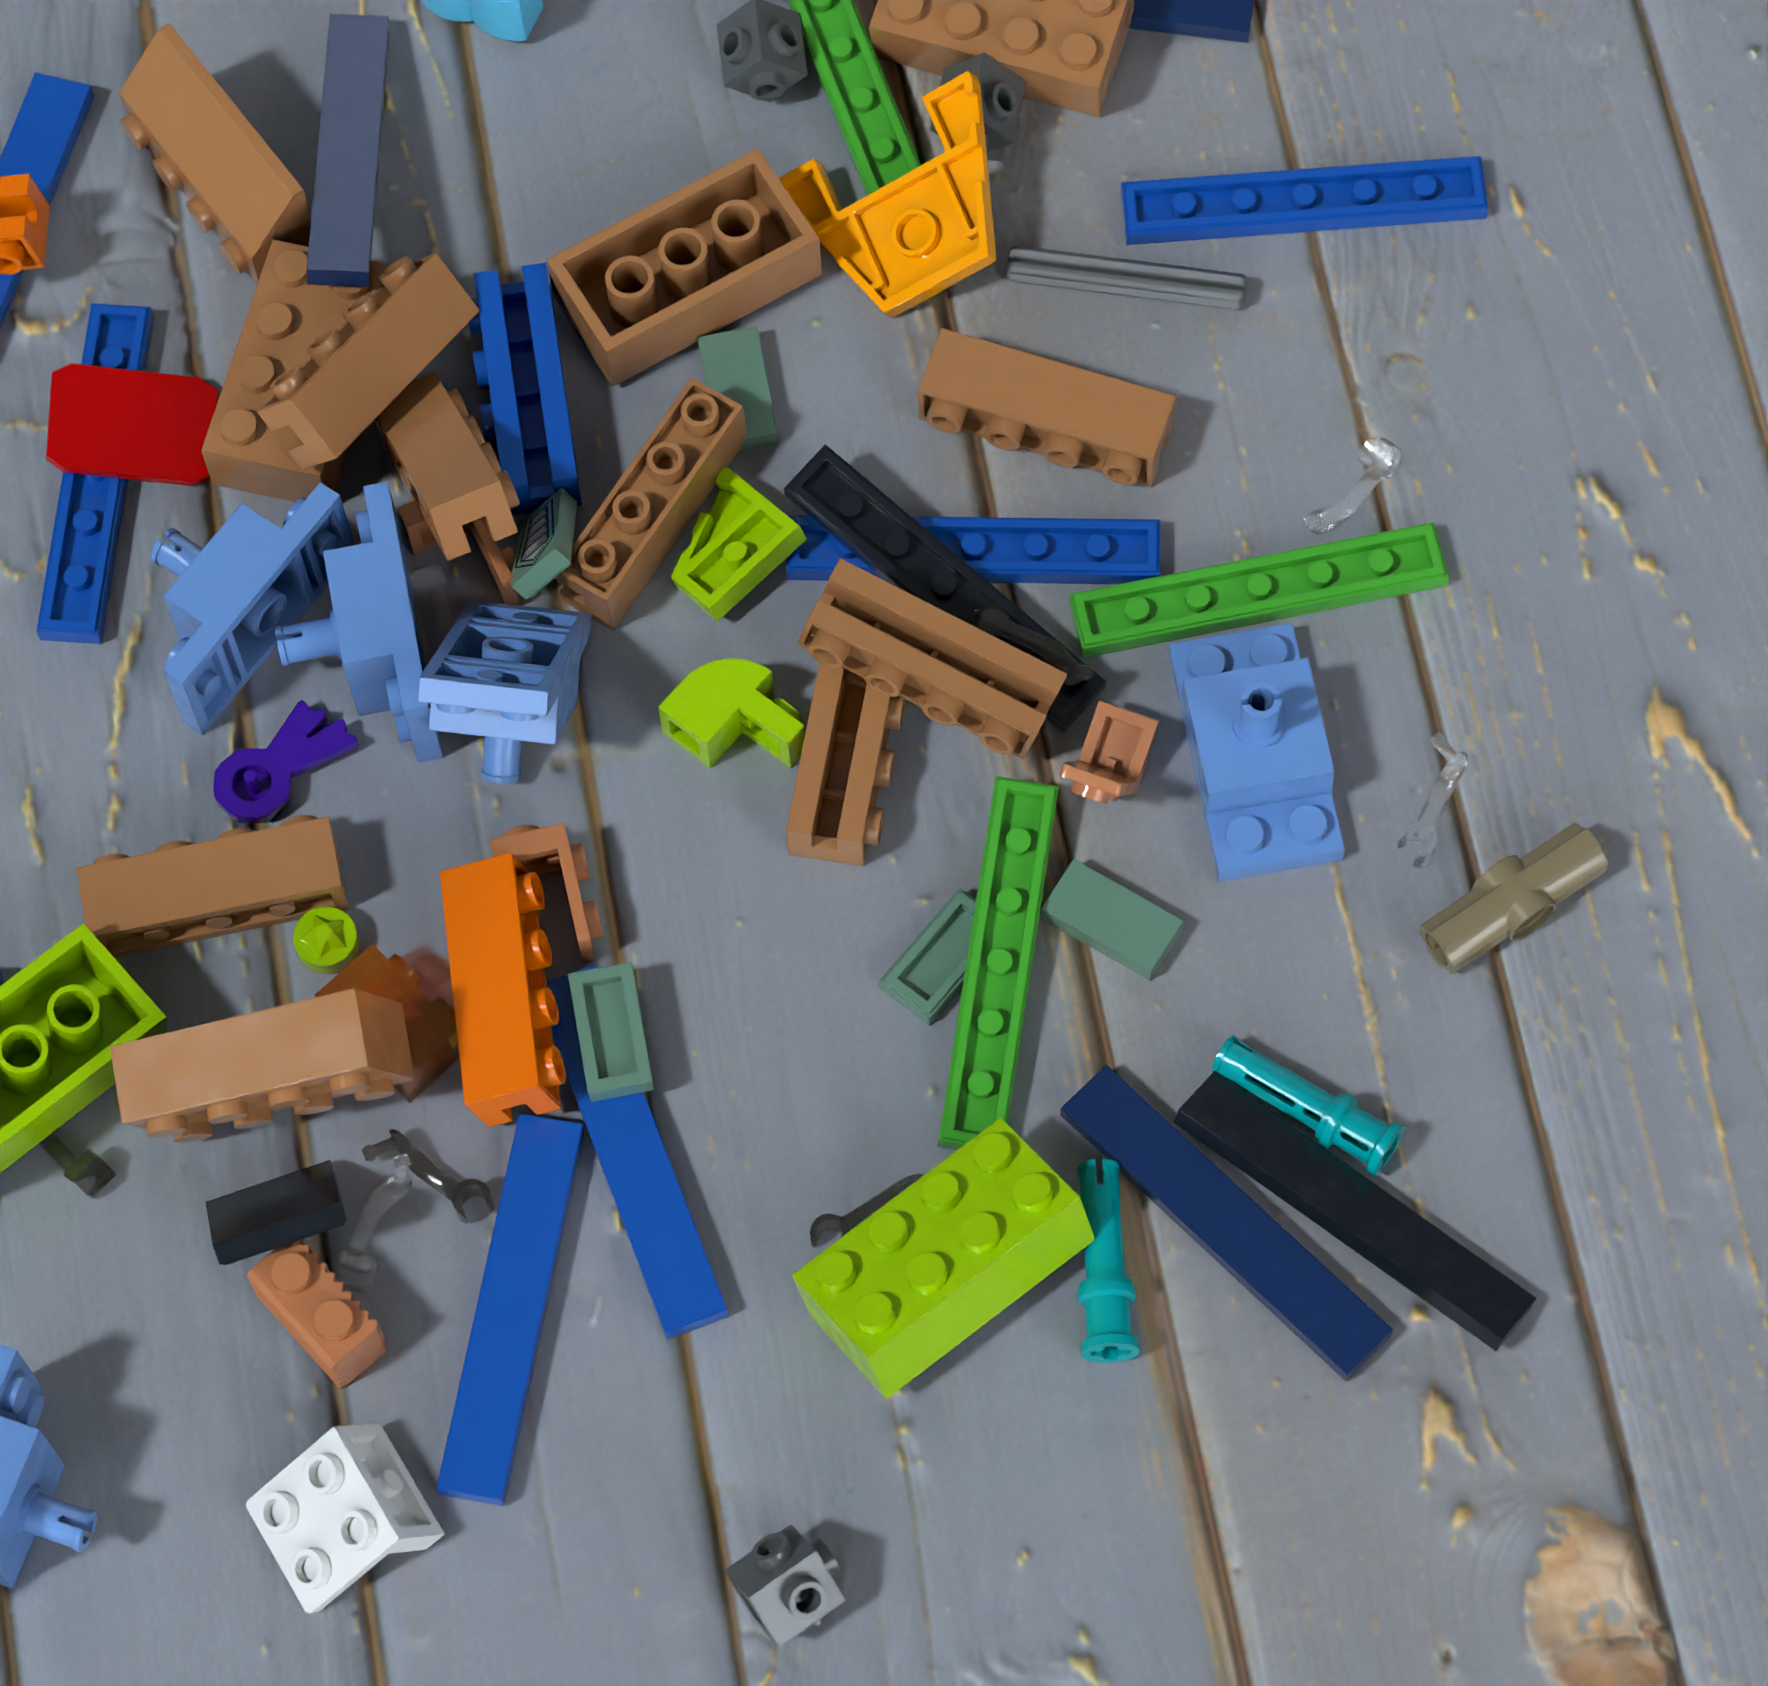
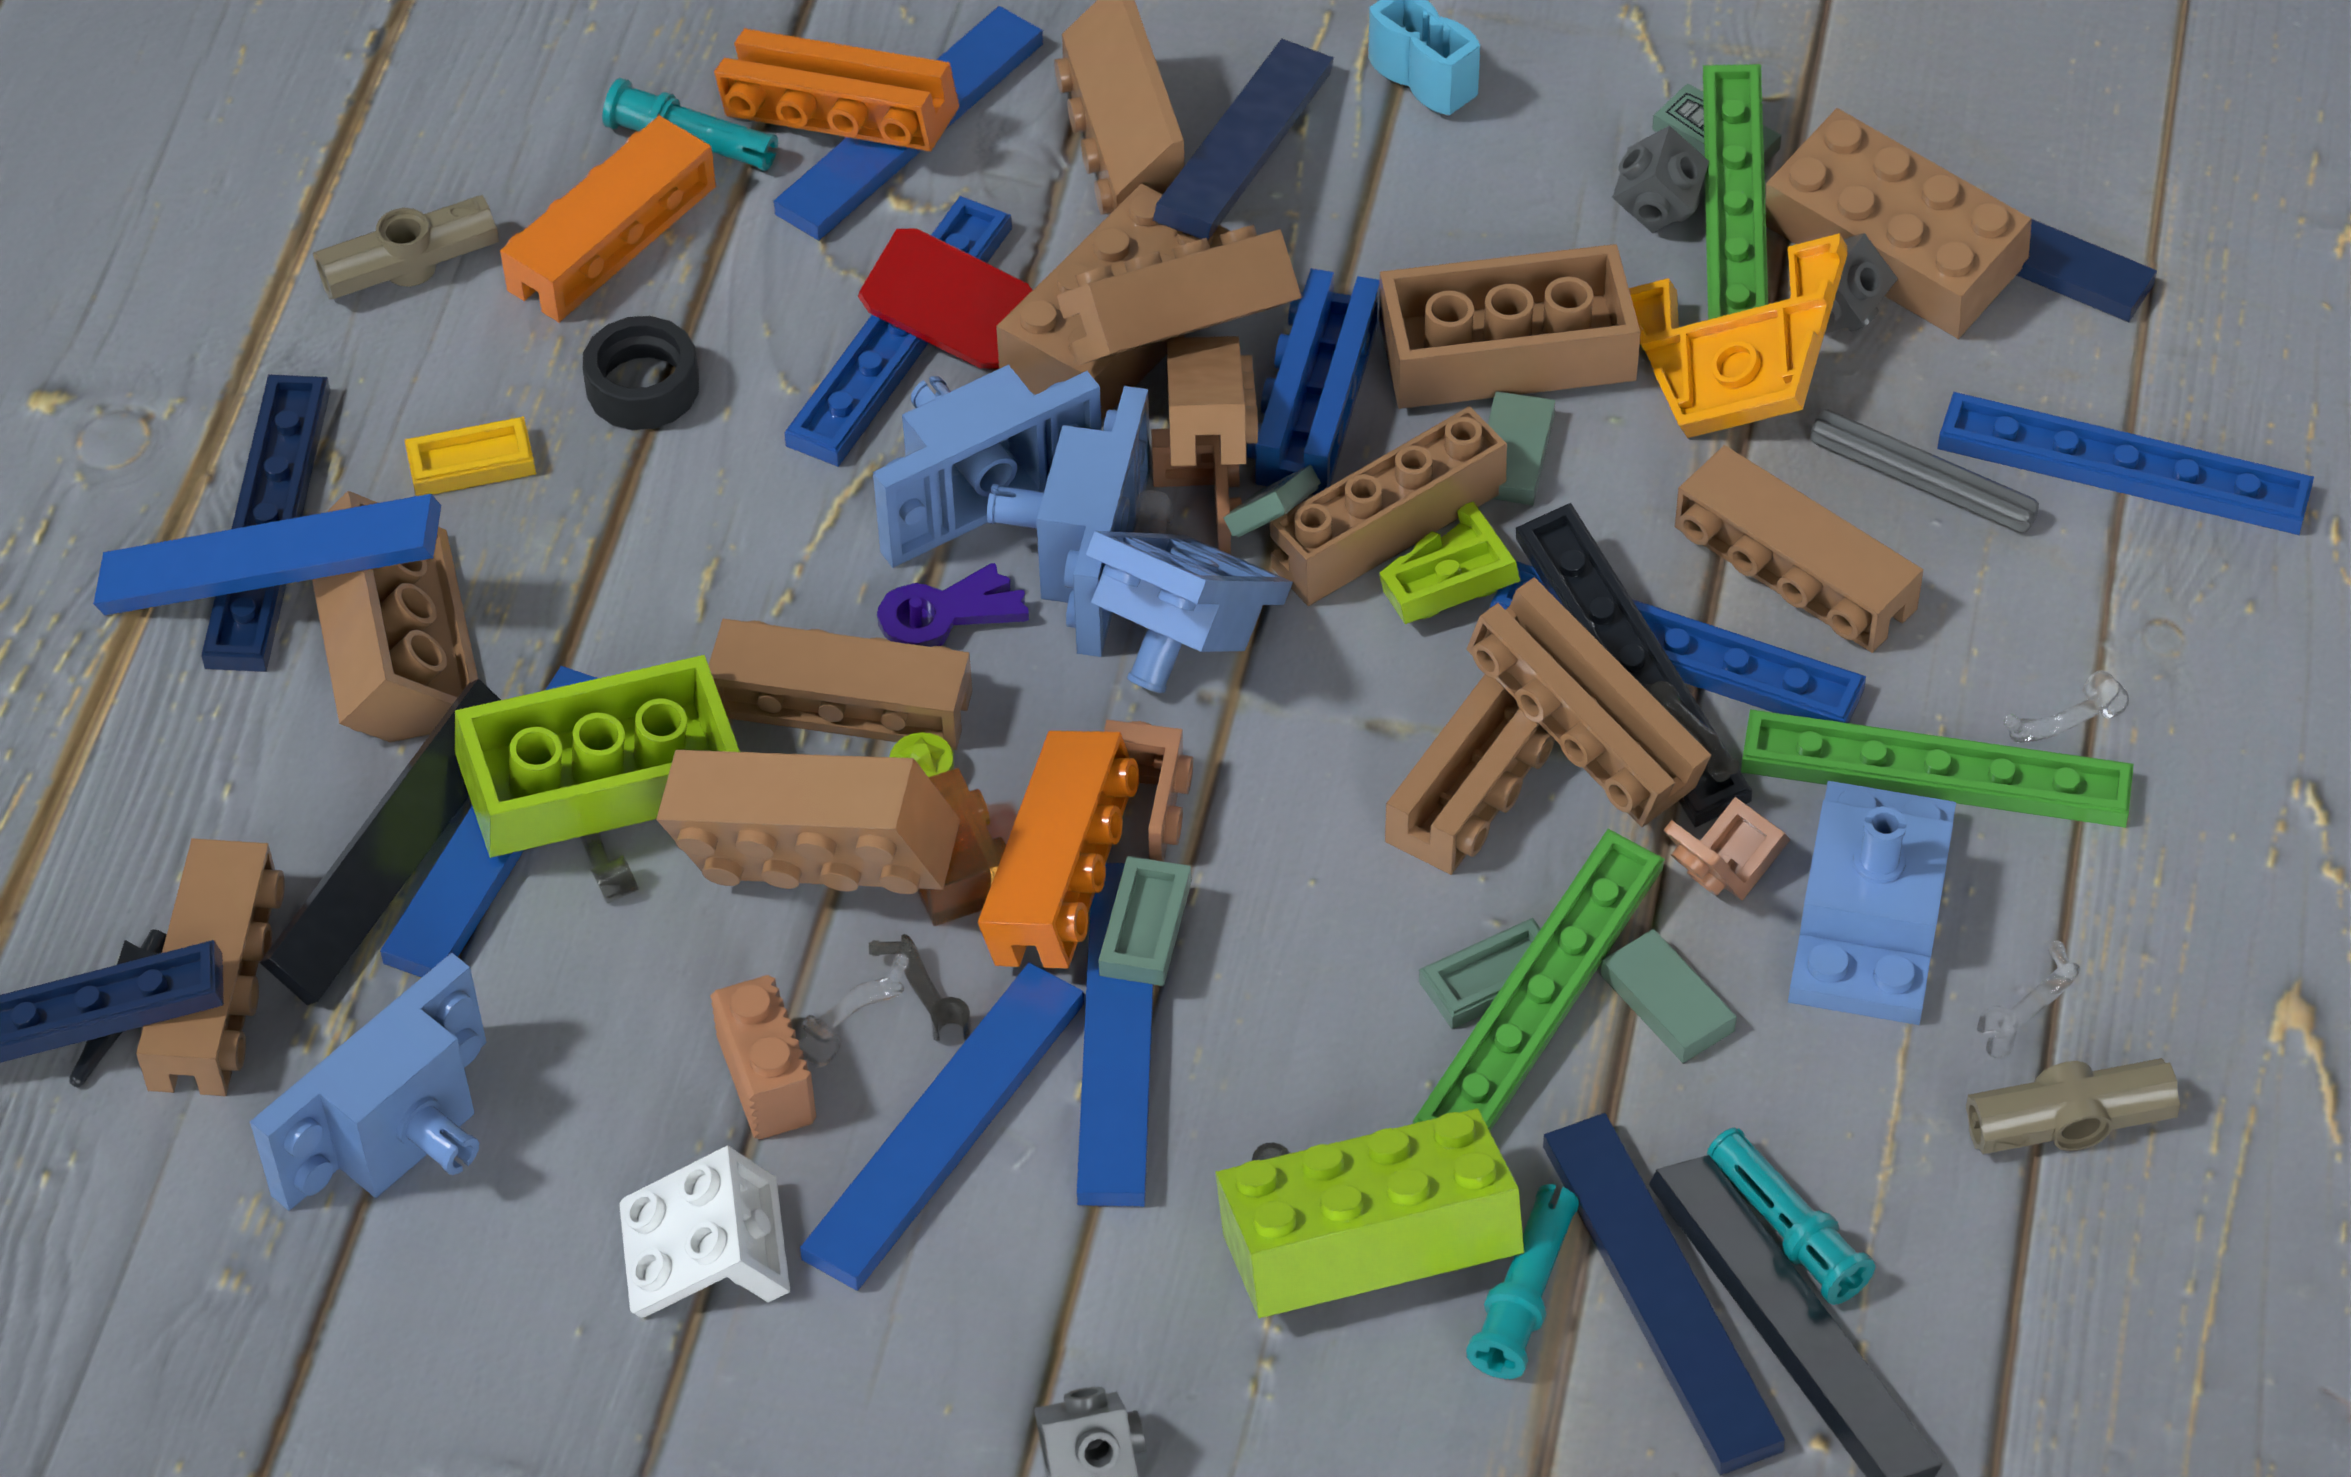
camera: 20 degrees right, 15 degrees down
black tile [205,1160,348,1266] -> none
lime brick [658,658,805,768] -> none

